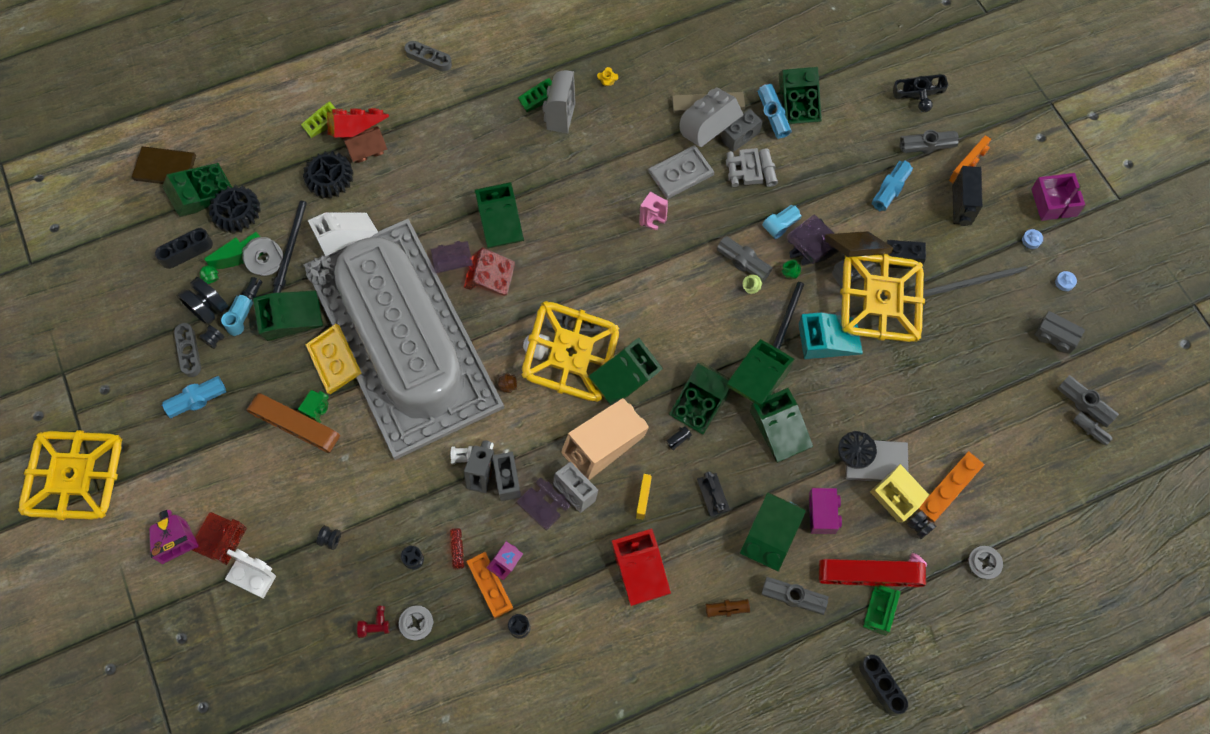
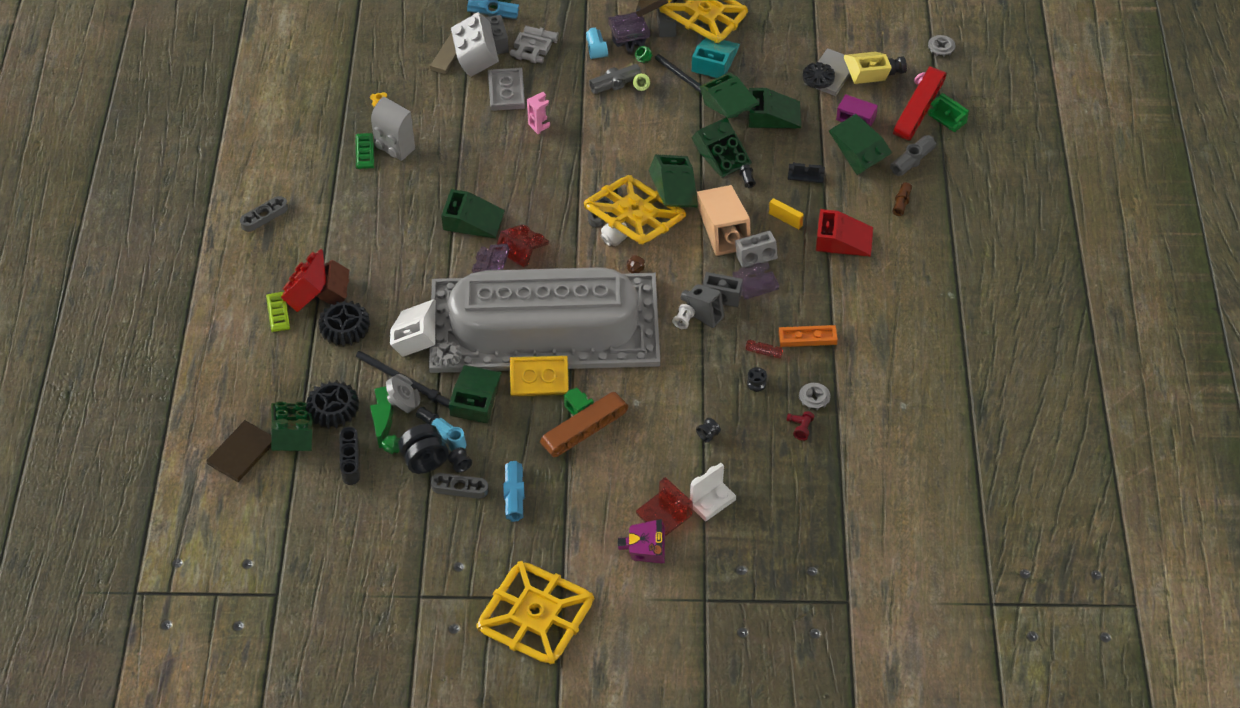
camera: 65 degrees left, 15 degrees down
magenta brick [487,541,523,580] -> none
black wheel [508,614,531,639] -> none
black beam [859,654,908,716] -> none
orange plate [917,451,985,523] -> none

